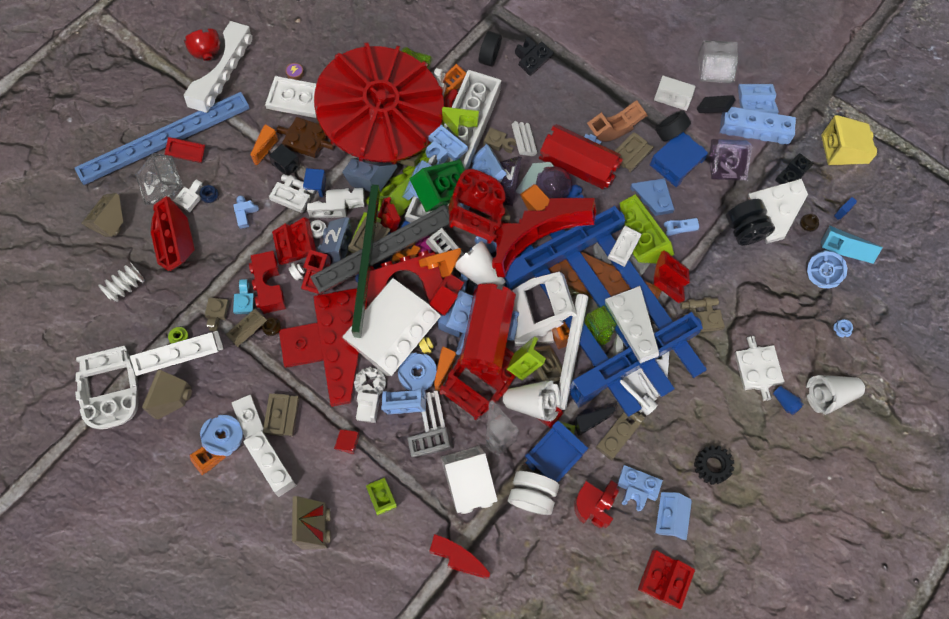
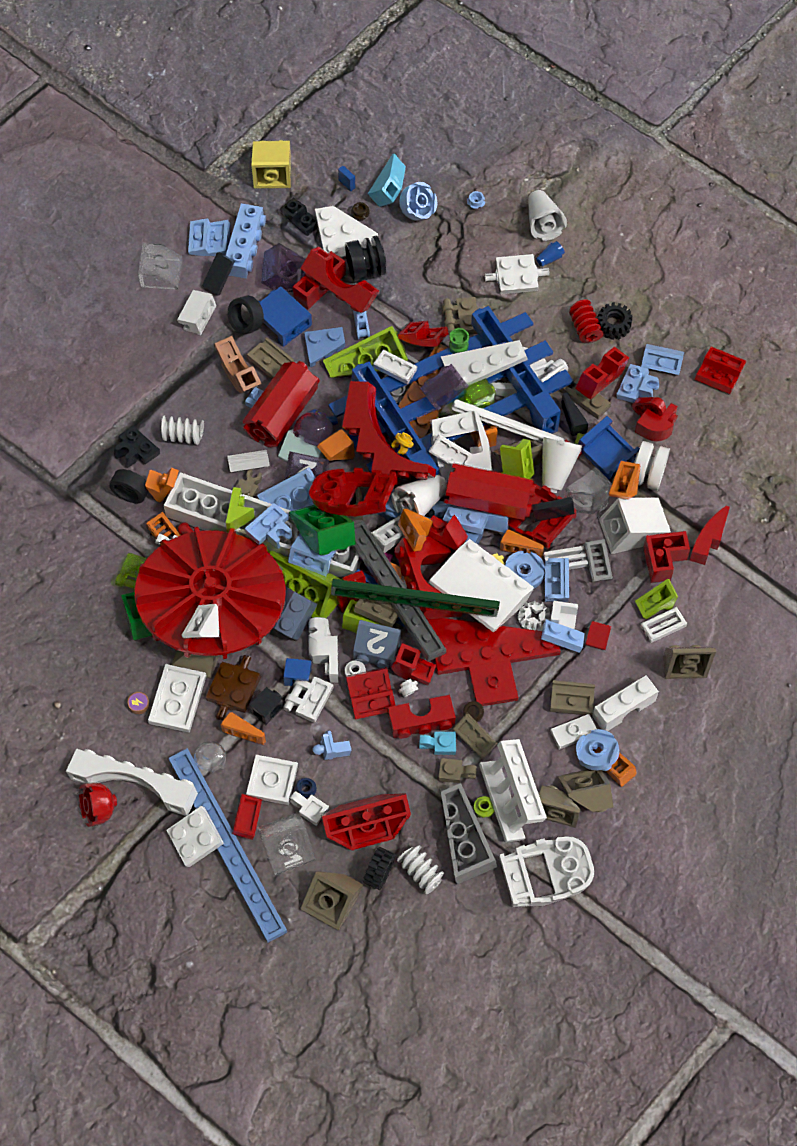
camera: 85 degrees left, 5 degrees down
none -> orange slope [145,467,179,503]
none -> white piece [161,416,204,445]
none -> white plate [167,806,224,867]
none -> white slope [182,604,219,638]
none -> clear hair [194,741,227,773]
none -> white plate [246,755,298,805]
none -> red arch [293,251,346,310]
none -> red arch [300,246,379,313]
none -> black tyre [363,847,396,890]
none -> yellow plate [391,432,414,455]
none -> clear purple brick [420,364,469,410]
none -> white plate [428,434,473,465]
none -> light grey wedge [441,783,497,885]
none -> bright green wheel [449,328,469,354]
none -> black tile [532,497,575,522]
none -> light blue plate [541,619,584,653]
none -> dark tan slope [558,769,613,812]
none -> red piece [569,299,603,343]
none -> red arch [575,347,629,400]
none -> orange slope [609,461,641,500]
none -> white tile [640,607,687,643]
none -> red brick [643,531,690,583]

